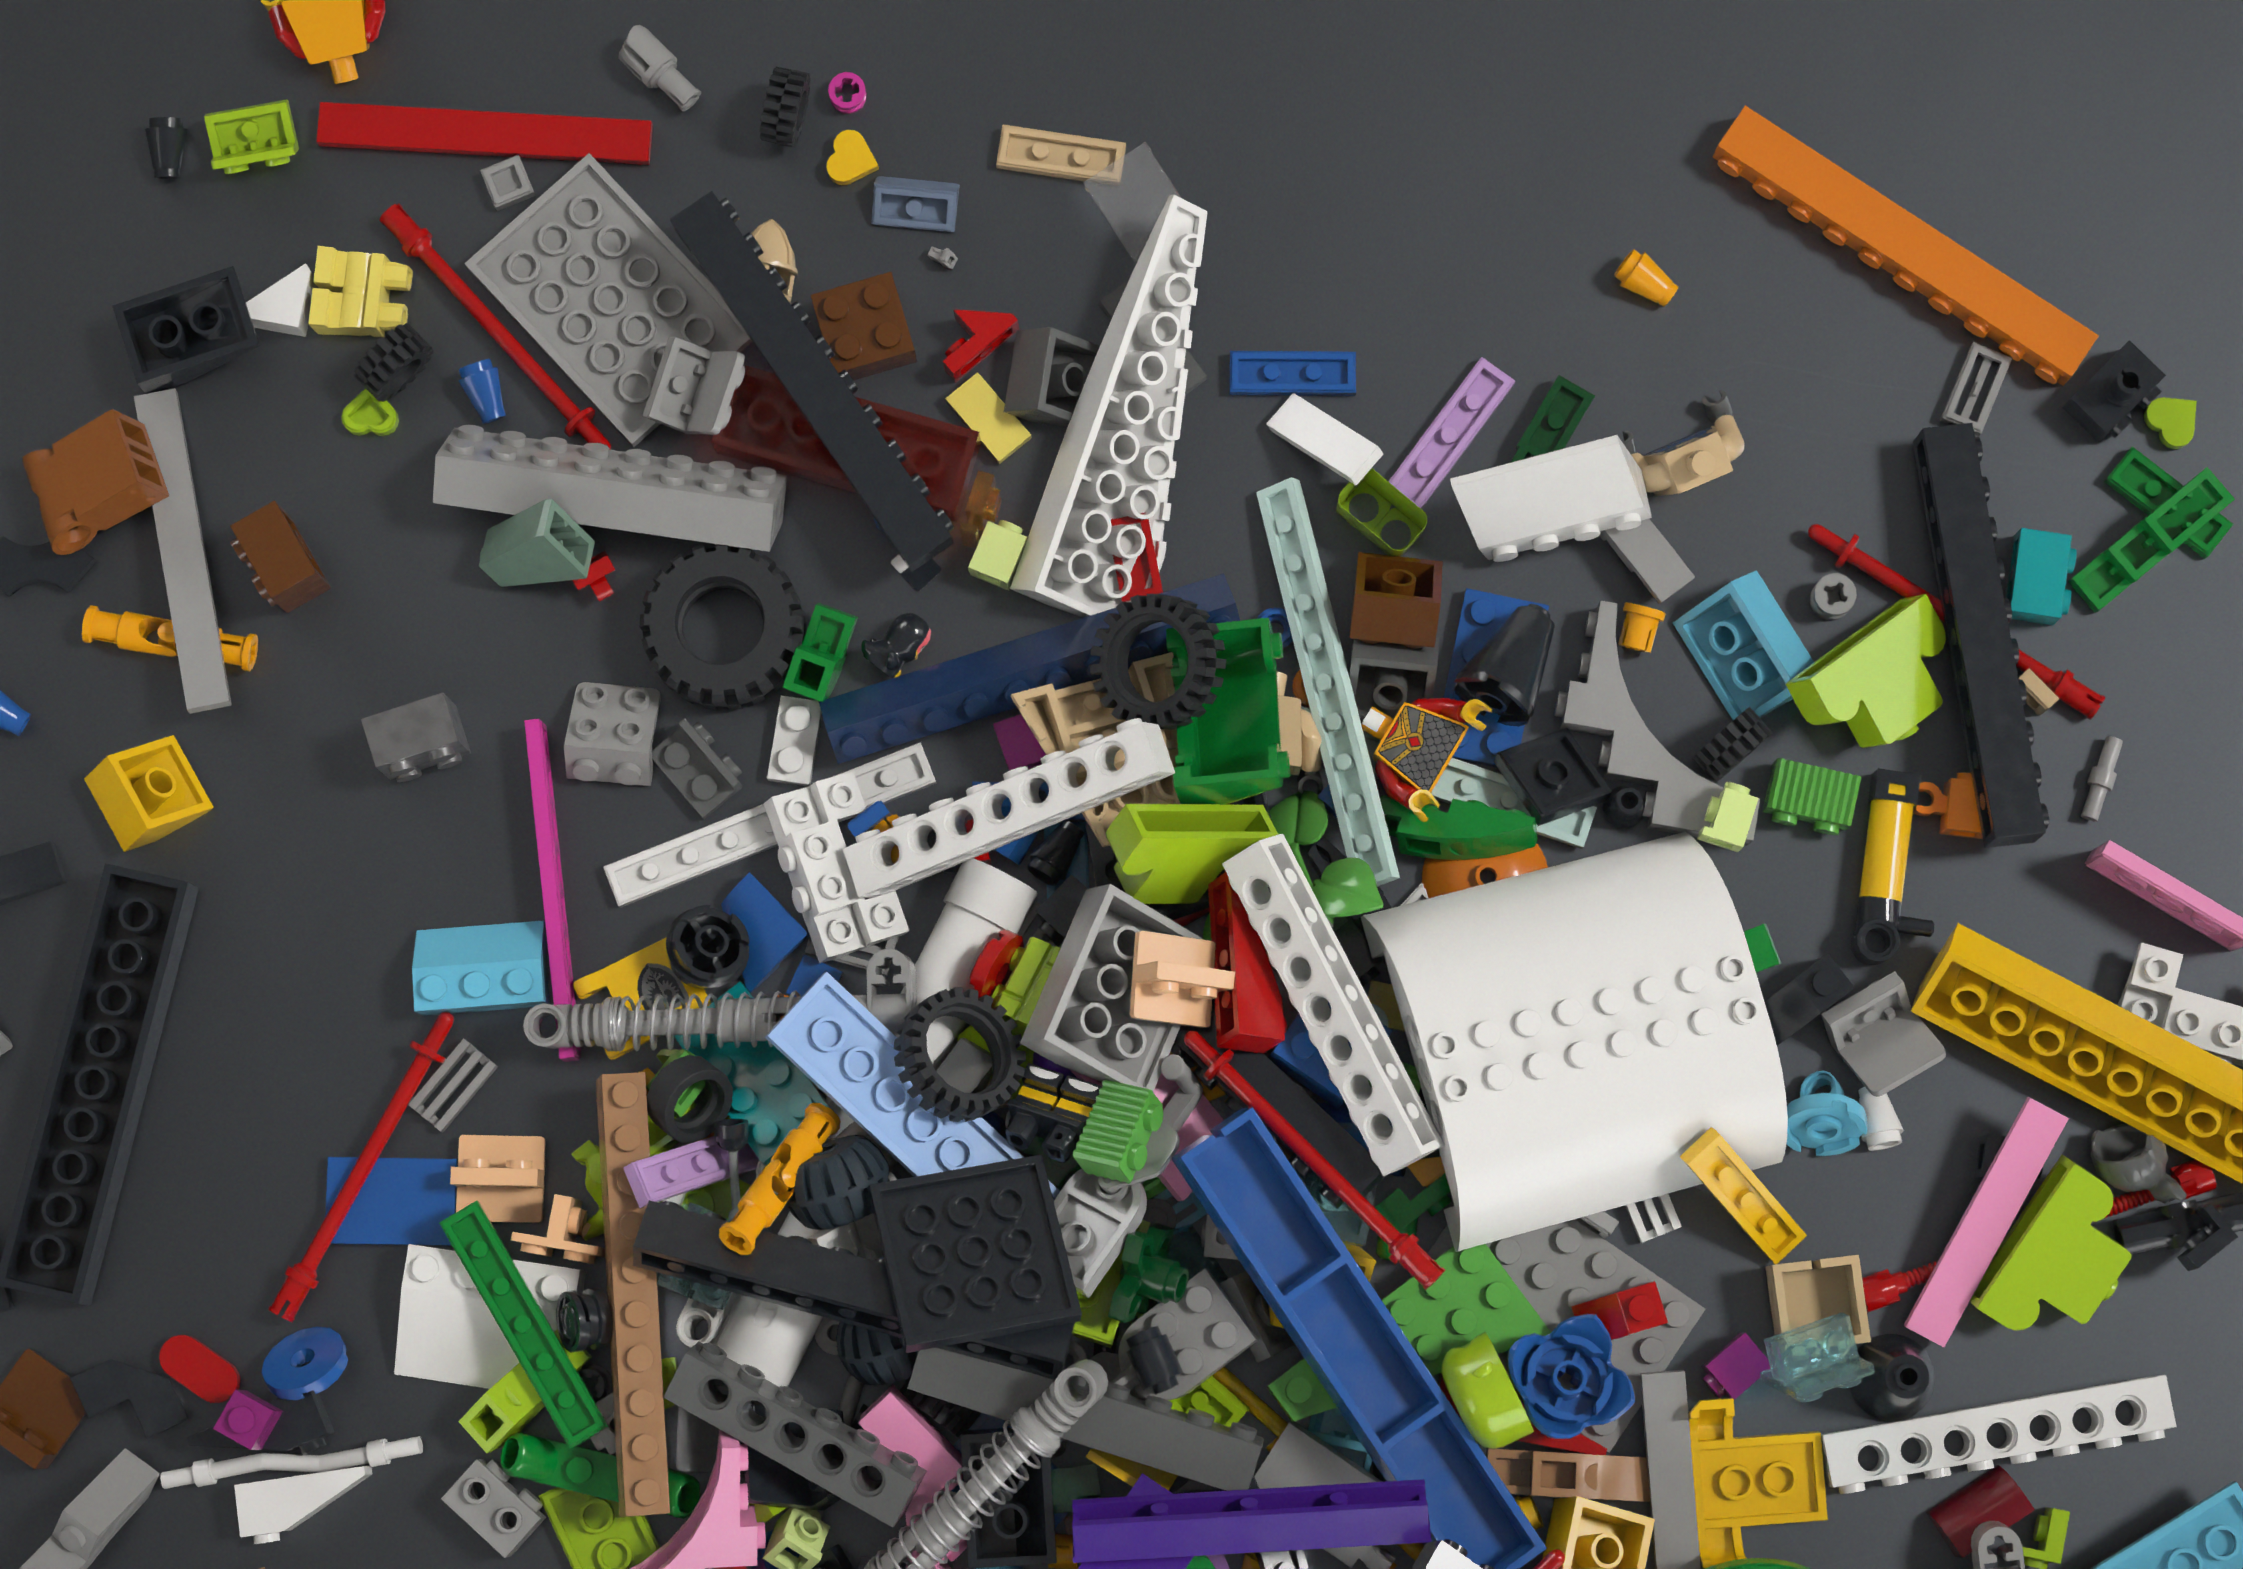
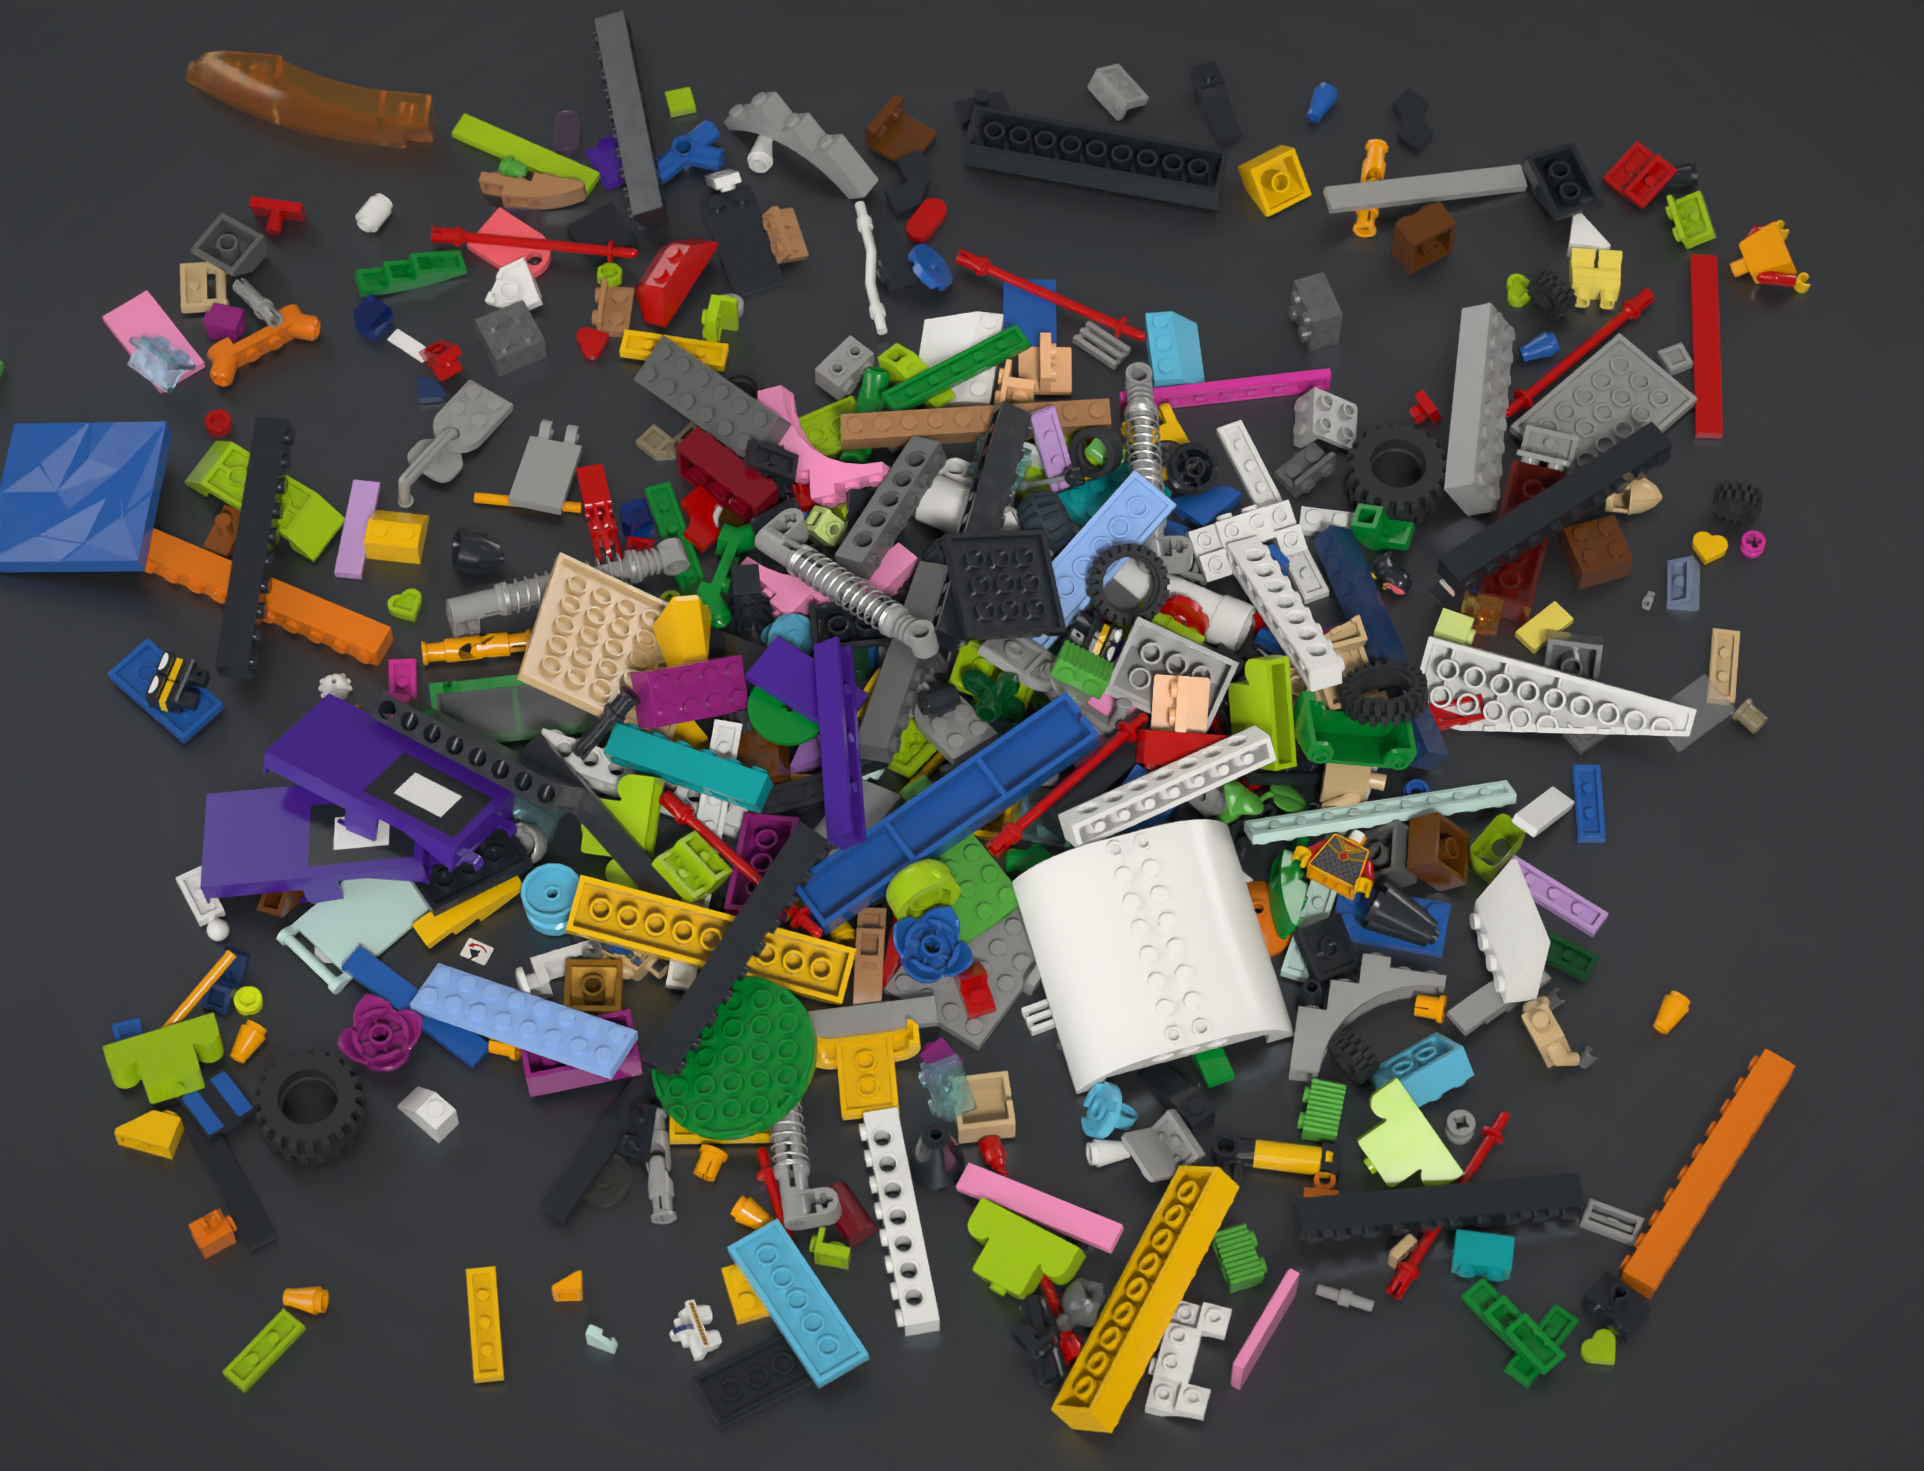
camera: 85 degrees right, 20 degrees down
dark orange piece [22,409,169,555] -> none
magenta brick [213,1390,283,1450] -> none
white slope [234,1466,373,1544] -> none
sand green slope [479,499,595,587] -> none
black wheel [556,1287,613,1353] -> none
light grey arm [618,25,701,111] -> none
light orange piece [719,1103,841,1255] -> none
red slope [943,310,1019,383] -> none
yellow plate [1680,1127,1807,1265] -> none
yellowish green brick [1697,782,1759,852] -> none
none -> bright green brick [1211,1223,1267,1293]
none -> red slope [1603,141,1677,209]
none -> dark tan bush [1731,698,1769,734]

